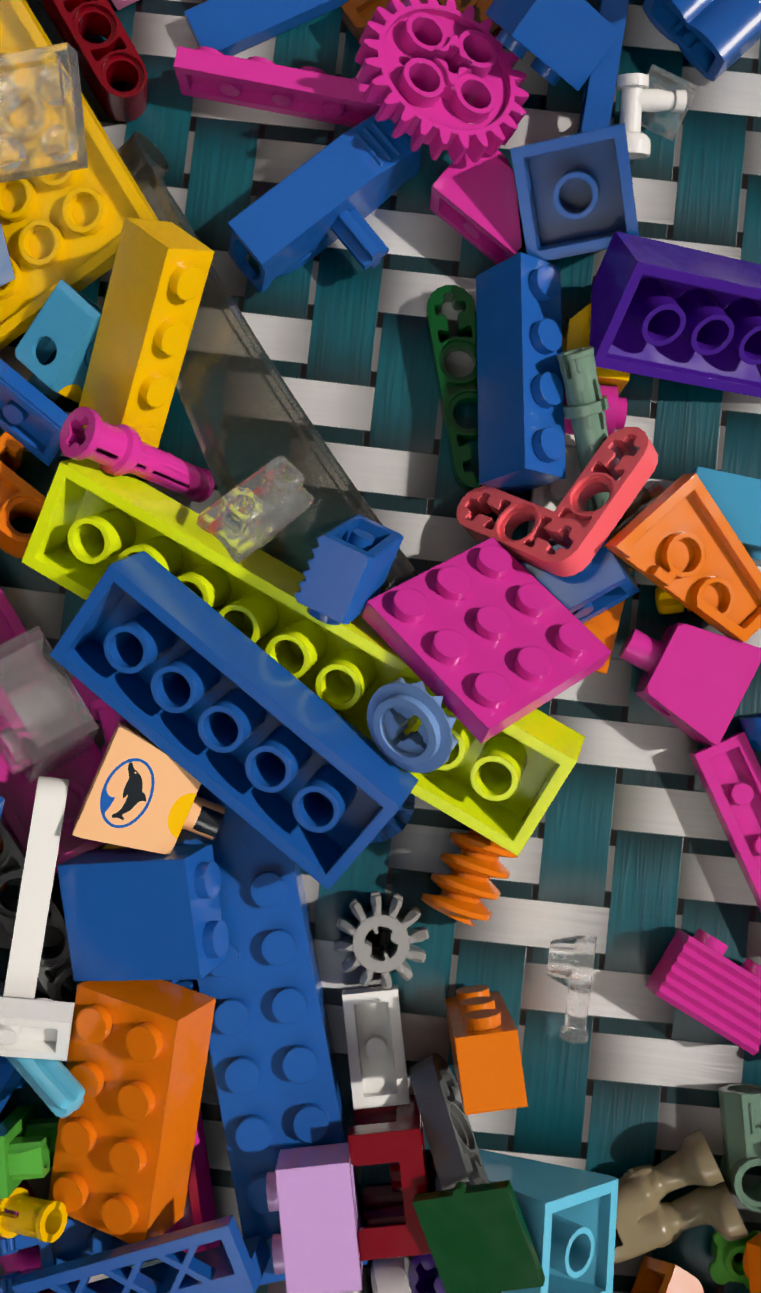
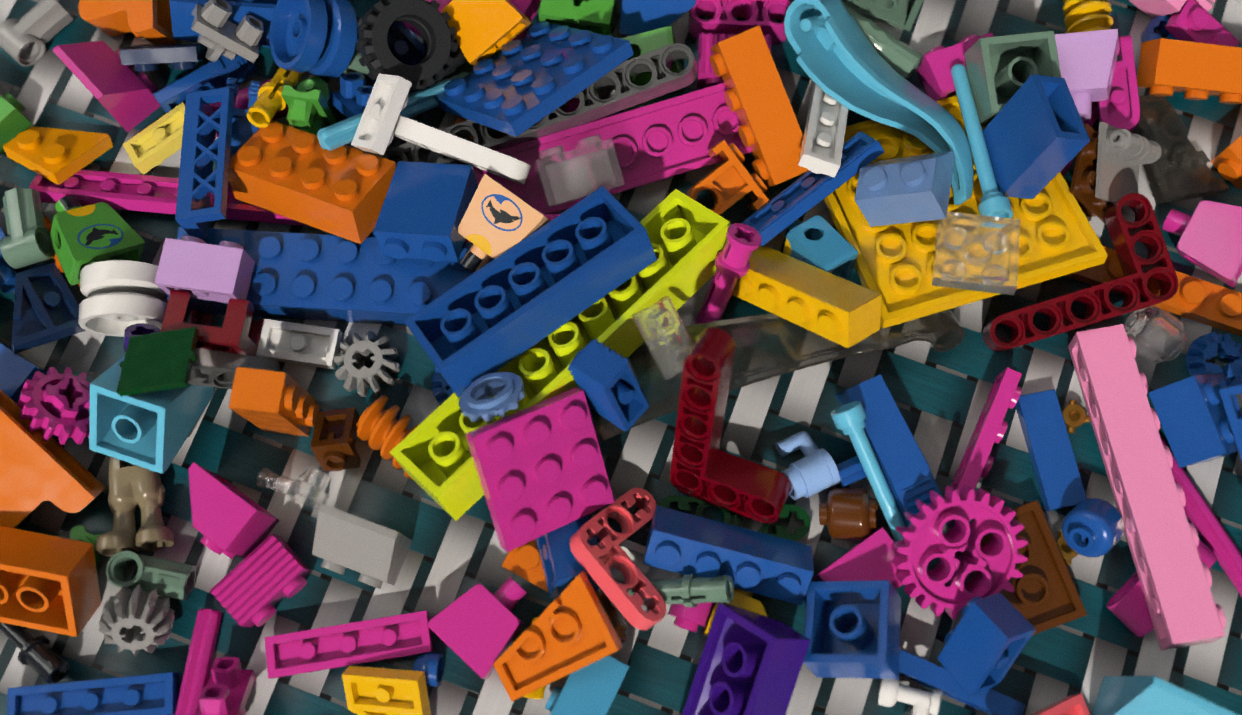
camera: 105 degrees right, 10 degrees down
none -> dark pink slope [188,462,279,559]
none -> reddish brown bracket [310,407,361,472]
none -> light grey slope [312,503,412,589]
none -> dark red beam [670,327,792,523]
none -> light blue piece [775,431,840,500]
none -> reddish brown head [819,488,878,540]
none -> medium azure piece [830,401,906,542]

